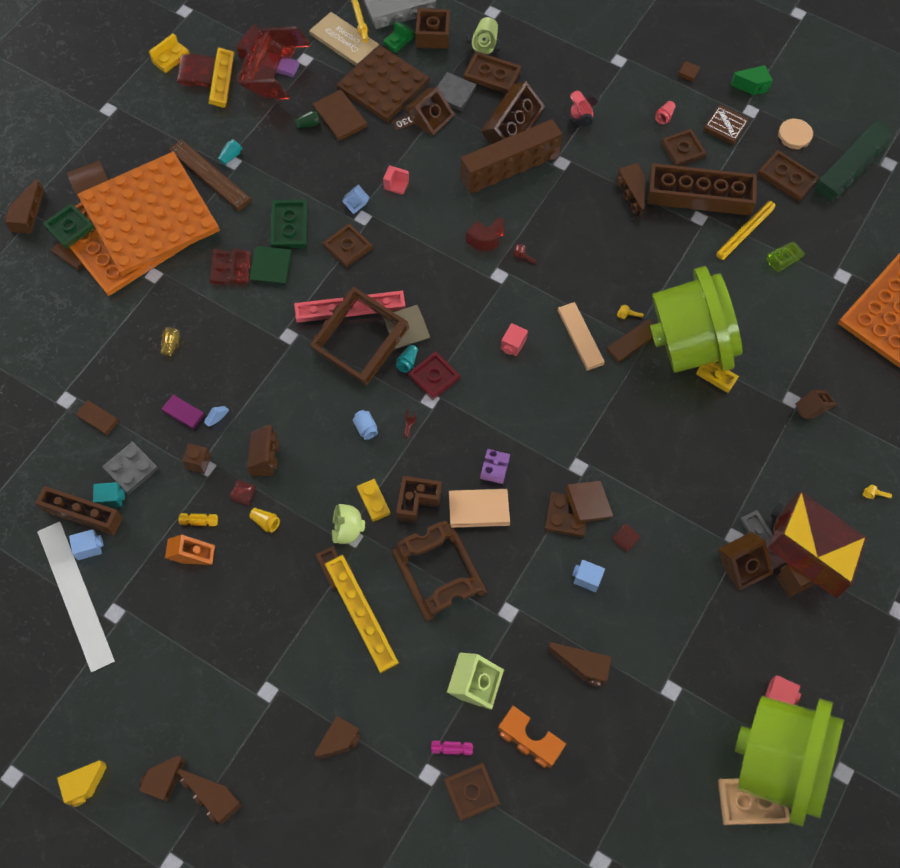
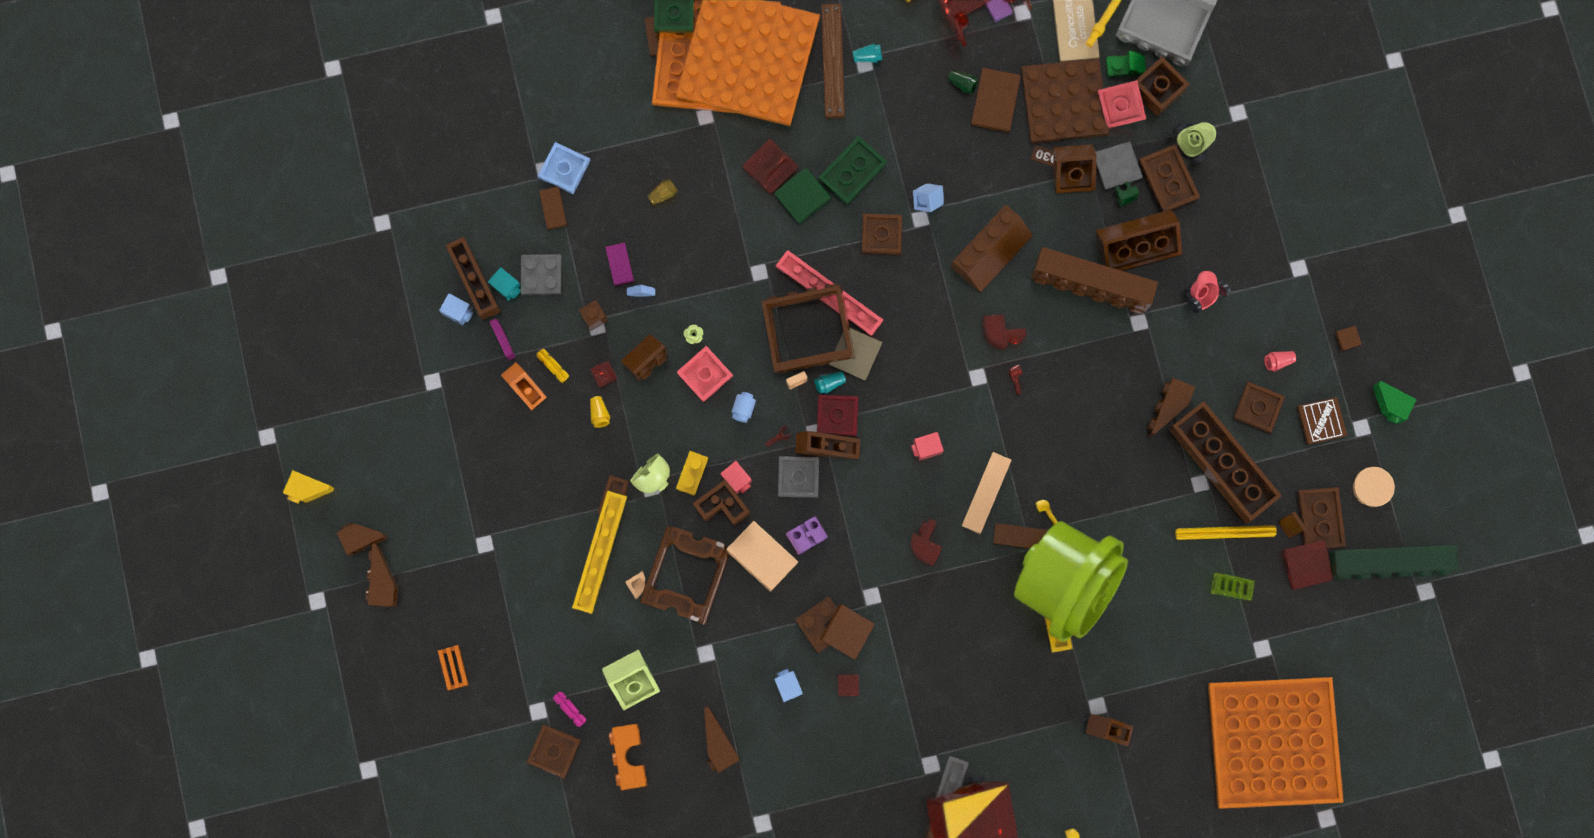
camera: 45 degrees right, 15 degrees up
white sticker [37,522,115,672] -> none
reddish brown slope [314,716,361,759] -> none
coral panel [383,165,409,195] -> none
reddish brown slope [718,531,774,591] -> none
none -> orange tile [438,645,469,690]
none -> magenta tile [489,318,515,360]
none -> light blue tile [537,142,591,194]
none -> light nougat tile [625,571,646,599]
none -> coral plate [677,346,733,403]
none -> yellowish green plate [684,325,704,344]
none -> coral brick [720,461,752,494]
none -> flat silver tile [778,456,819,498]
none -> light nougat tile [786,371,807,390]
none -> reddish brown slope [795,431,861,459]
none -> clear red brick [910,519,942,567]
none -> reddish brown slope [951,205,1033,293]
none -> coral plate [1098,80,1146,128]
none -> dark green tile [1115,181,1139,208]
none -> reddish brown slope [1278,512,1306,538]
none -> clear red slope [1283,540,1332,590]

